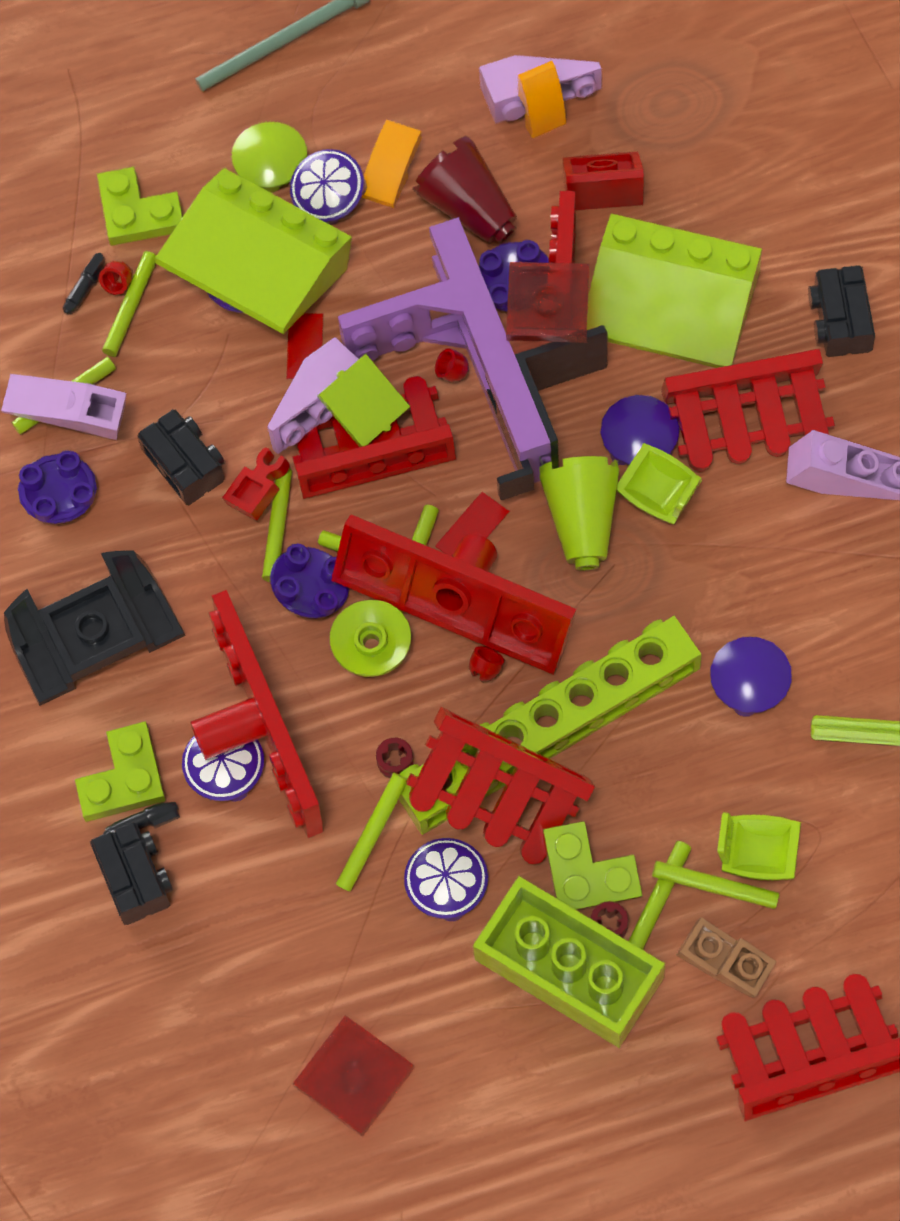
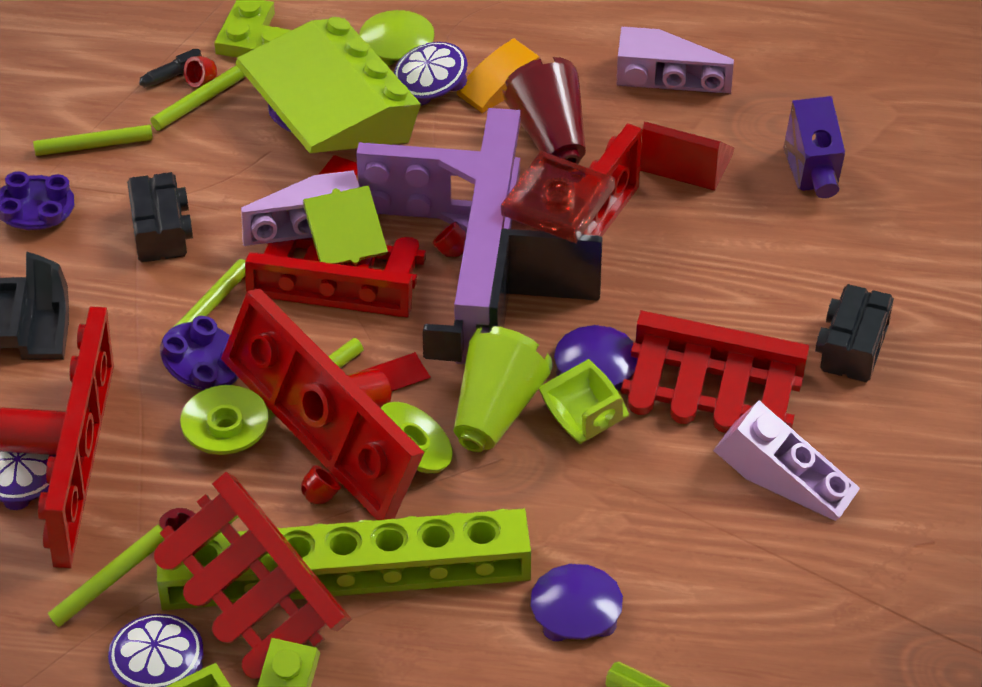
camera: 20 degrees right, 20 degrees down
lavender slope [1,374,126,440] -> none
red plate [222,447,290,521] -> none
light orange slope [517,60,566,139] -> none
lime slope [580,214,762,368] -> none
none -> lime dish [381,402,453,473]
none -> dark purple torso [783,96,845,198]

